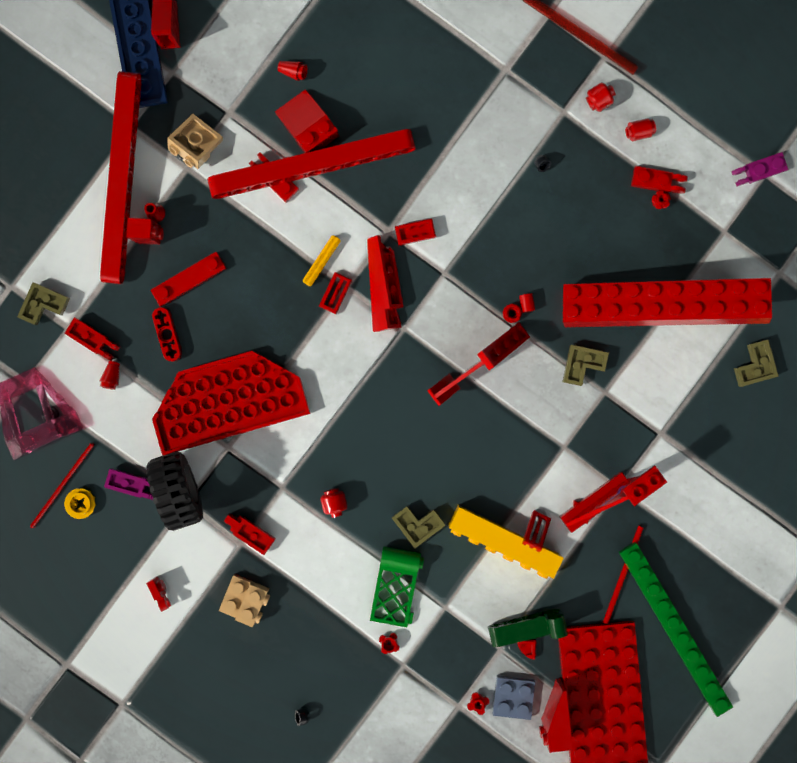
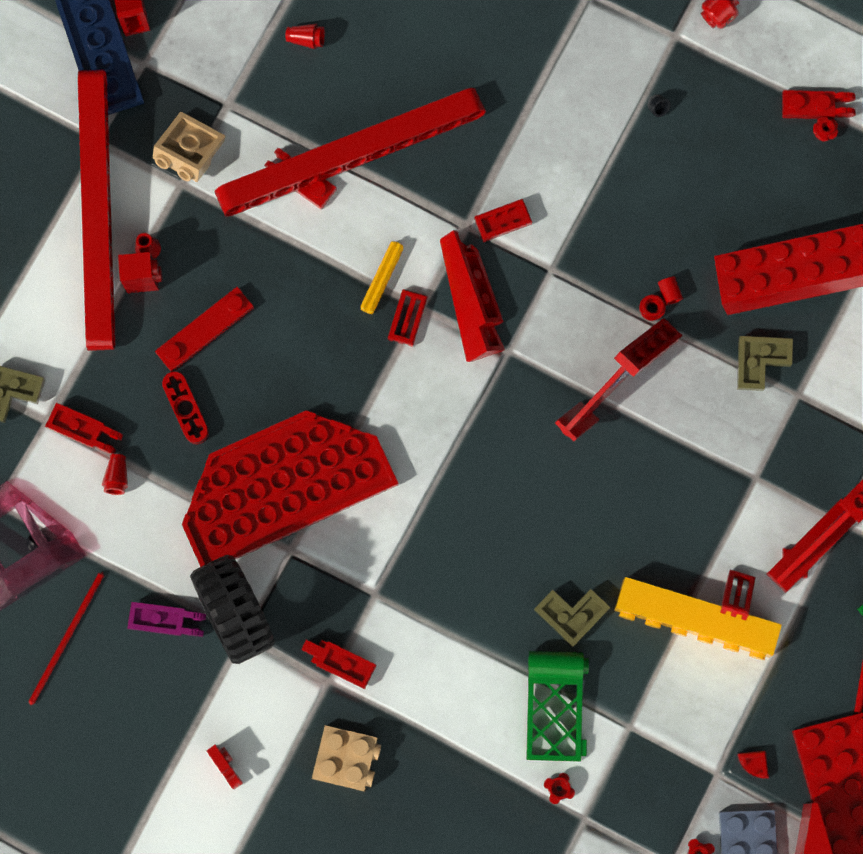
camera: 10 degrees left, 10 degrees down
yellow gear [64,488,96,519] -> none
red slope [275,90,339,153] -> none
red head [320,488,347,518] -> none
dark green beam [488,609,568,647] -> none
red brick [625,118,656,142] -> none

